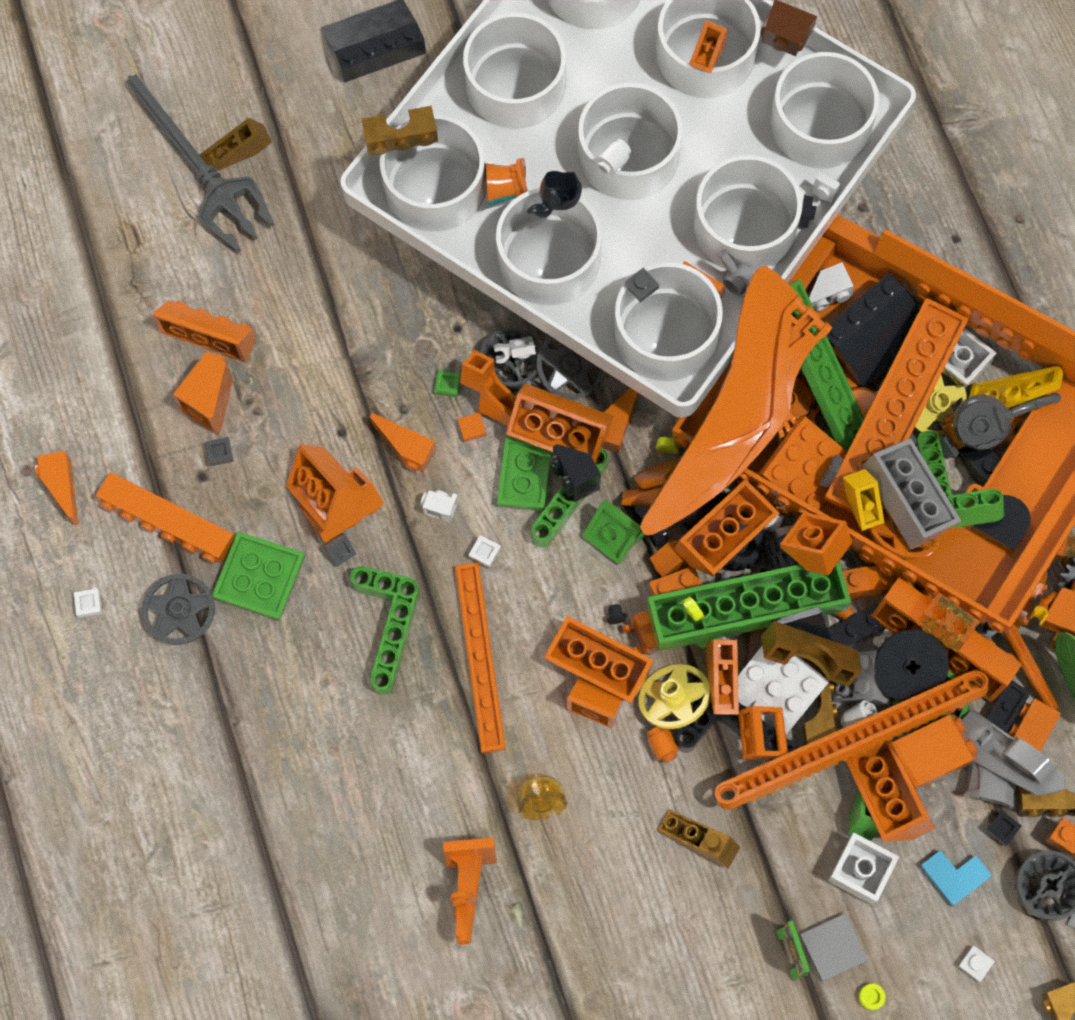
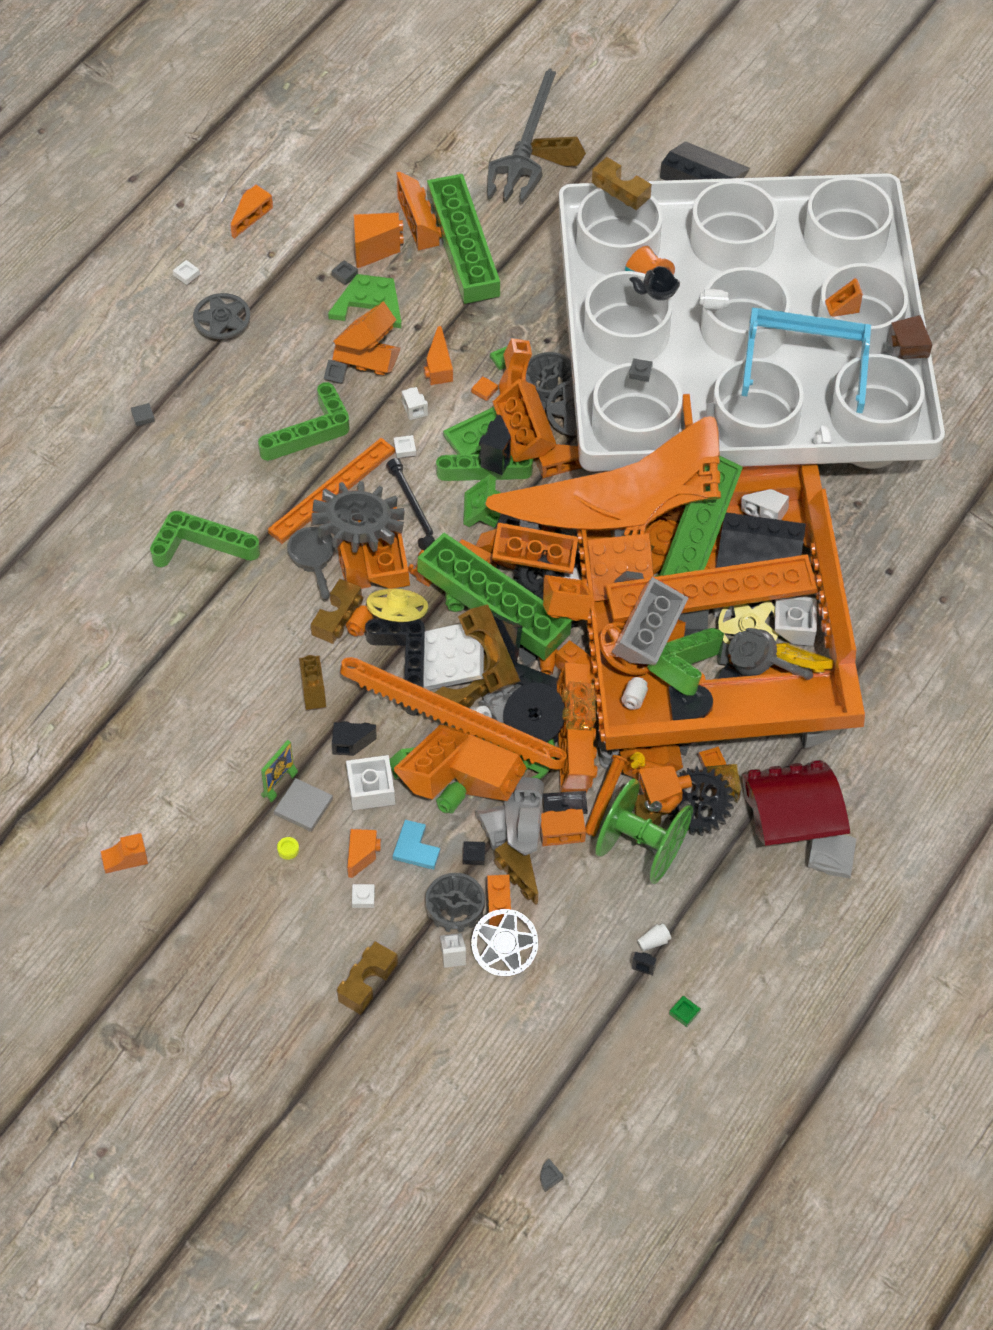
camera: 50 degrees right, 15 degrees down
orange brick [95,472,235,565] -> none
bright green plate [212,531,306,621] -> none
orange piece [443,837,497,945] -> none
white plate [494,336,536,363] -> none
clear yellow cylinder [517,773,567,820] -> none
neon yellow tile [682,596,704,622] -> none
orange slope [706,640,739,715] -> none
orange tile [738,706,788,760] -> none
black plate [798,195,817,228] -> none
yellow slope [843,469,884,531] -> none
none -> dark grey tile [131,403,155,426]
none -> bright green beam [150,511,260,567]
none -> dark grey piece [287,527,335,599]
none -> dark grey gear [311,481,405,552]
none -> pearl gold arch [311,578,363,644]
none -> bright green wing [328,274,402,328]
none -> black slope [332,721,377,756]
none -> orange slope [347,829,381,878]
none -> black piece [386,458,433,535]
none -> bright green brick [427,173,500,304]
none -> bright green brick [436,782,467,813]
none -> white brick [622,677,648,709]
none -> medium azure piece [741,307,871,413]

